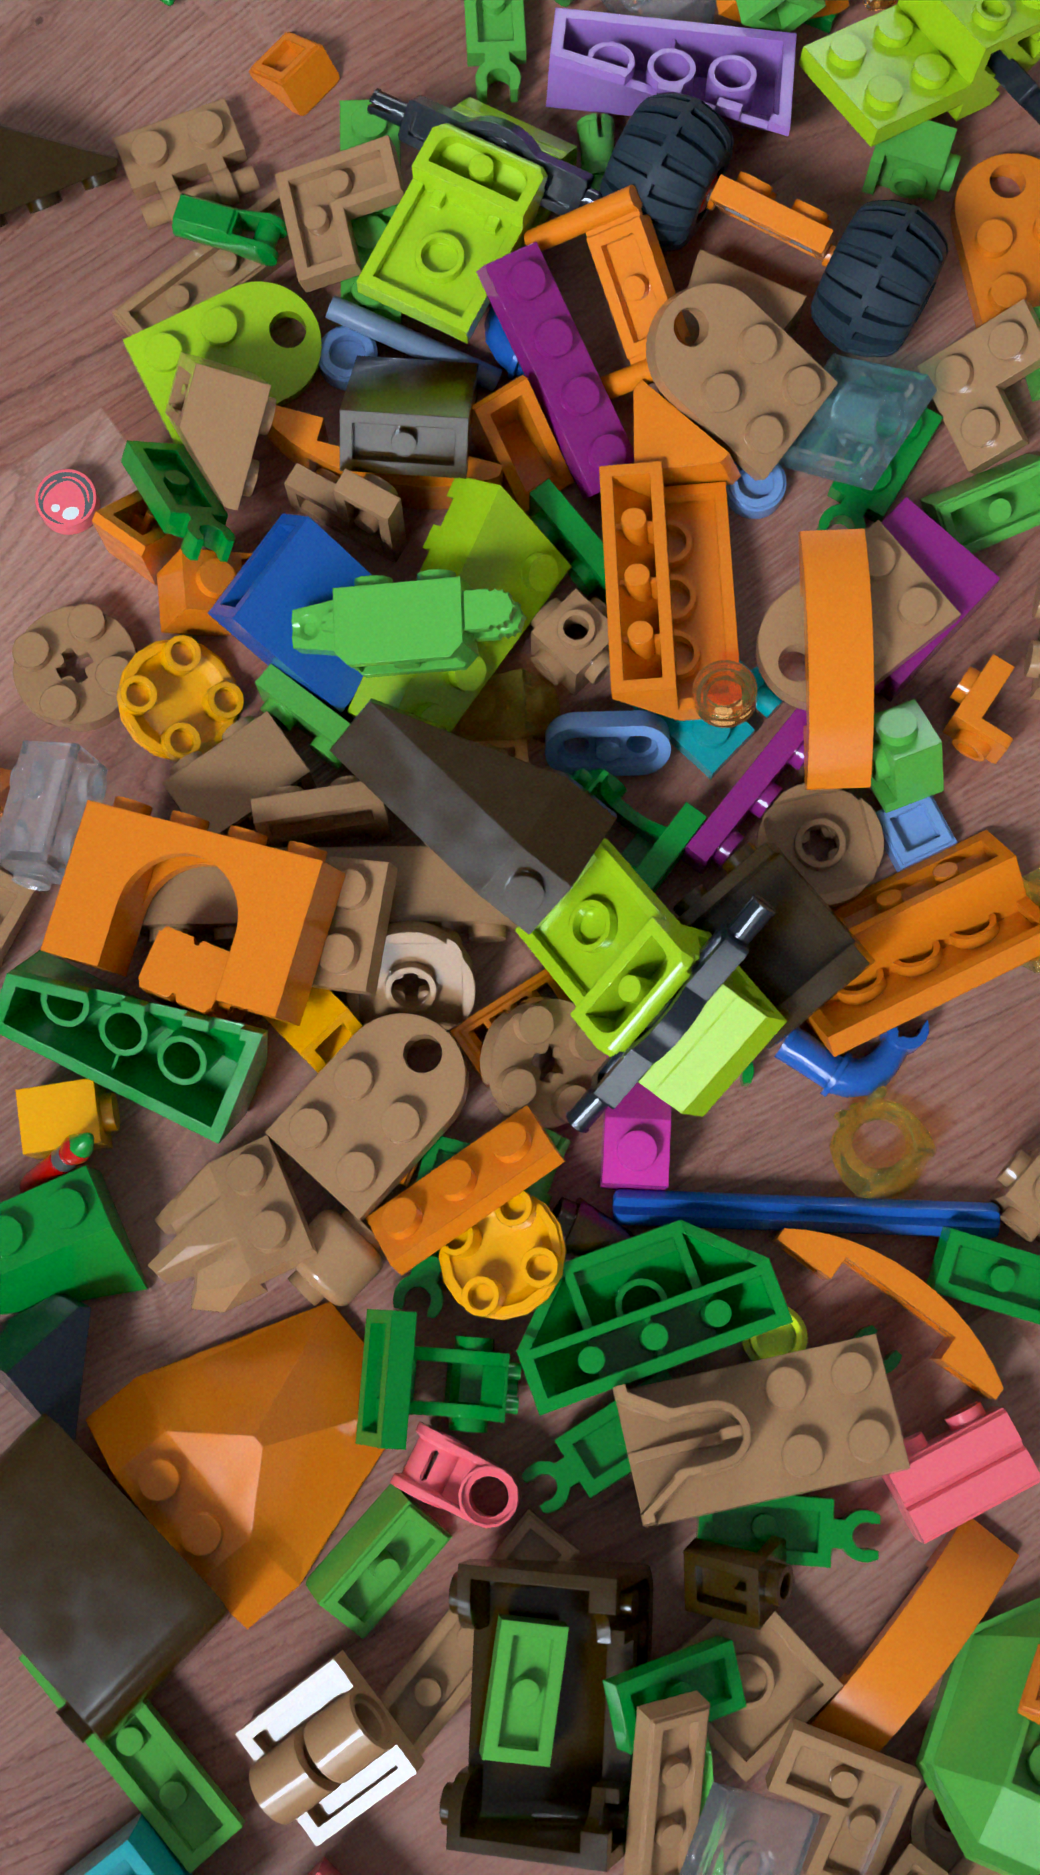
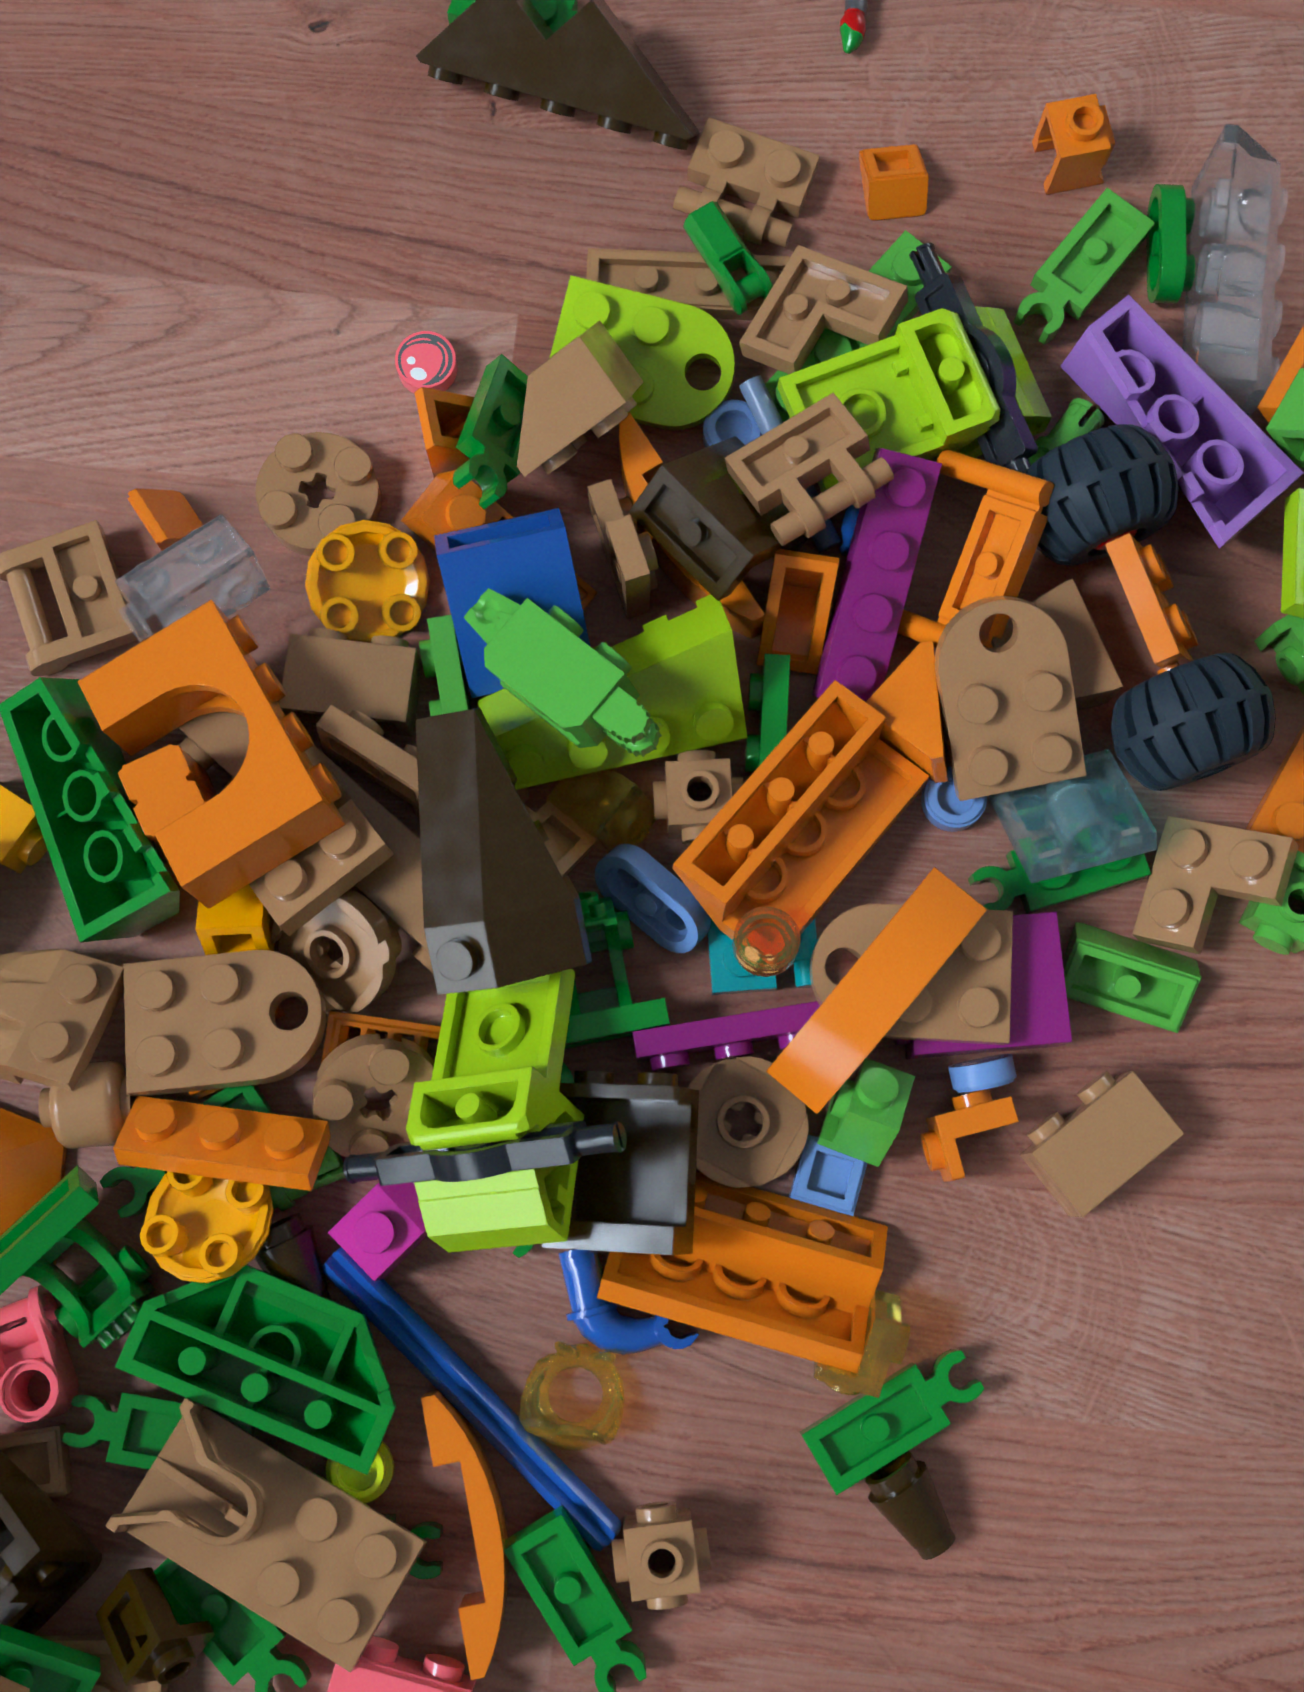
camera: 40 degrees right, 0 degrees up
none -> medium nougat plate [725,393,894,546]
none -> medium blue tile [948,1054,1017,1093]

